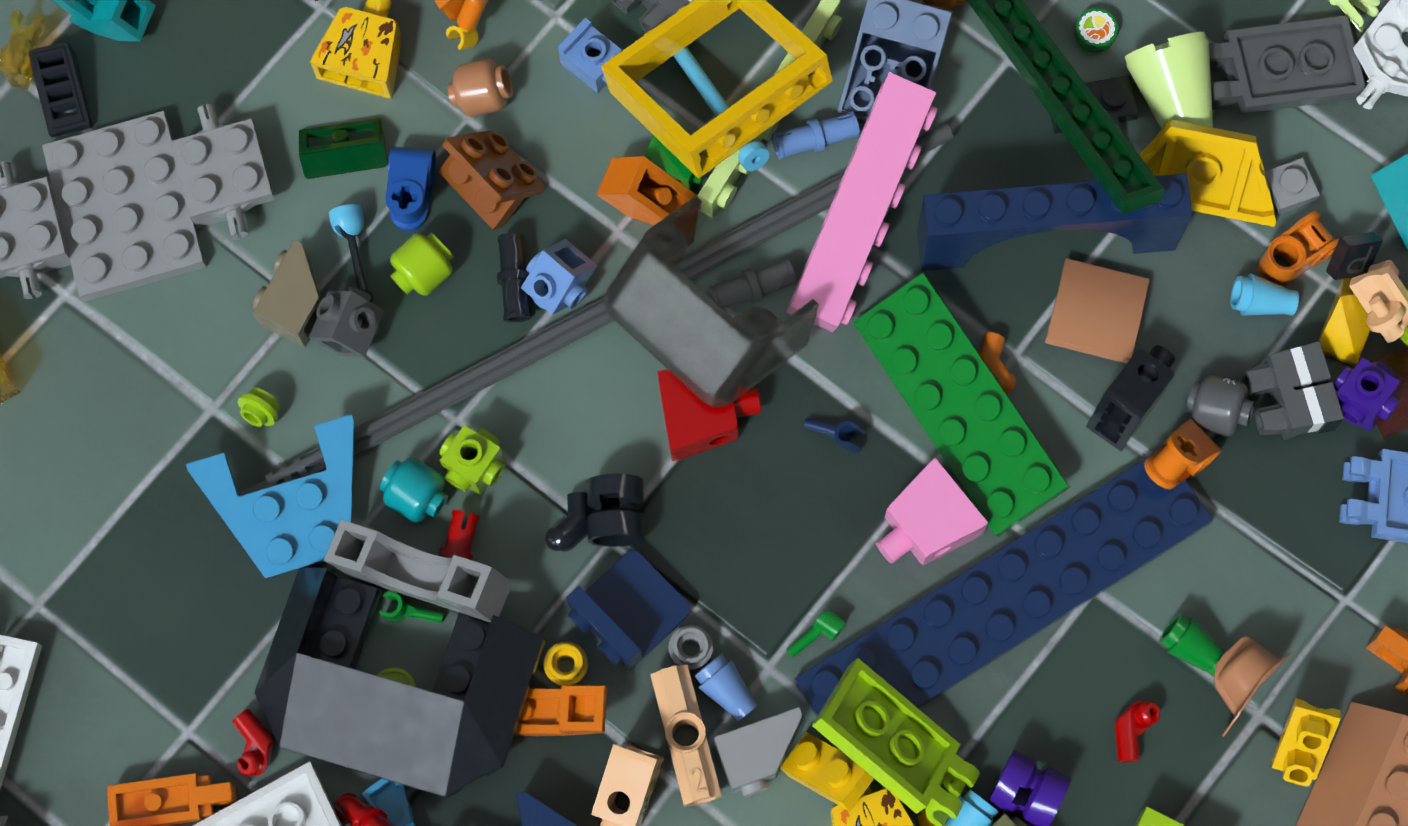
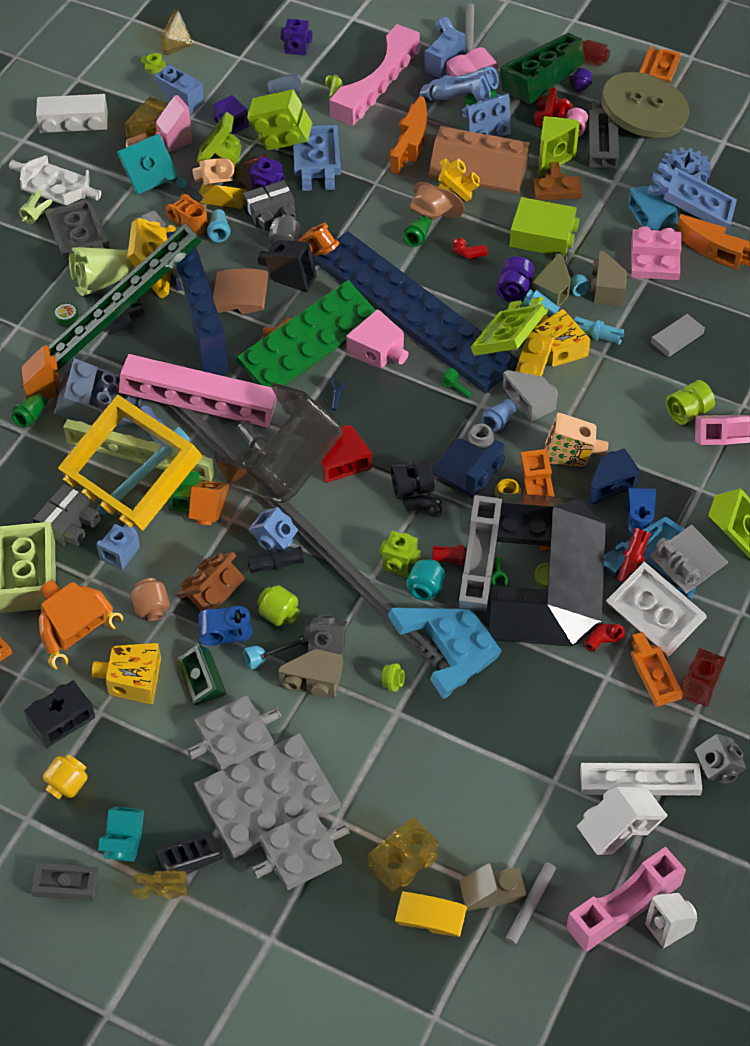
camera: 105 degrees left, 20 degrees down
light nougat piece [650,665,722,807] -> none

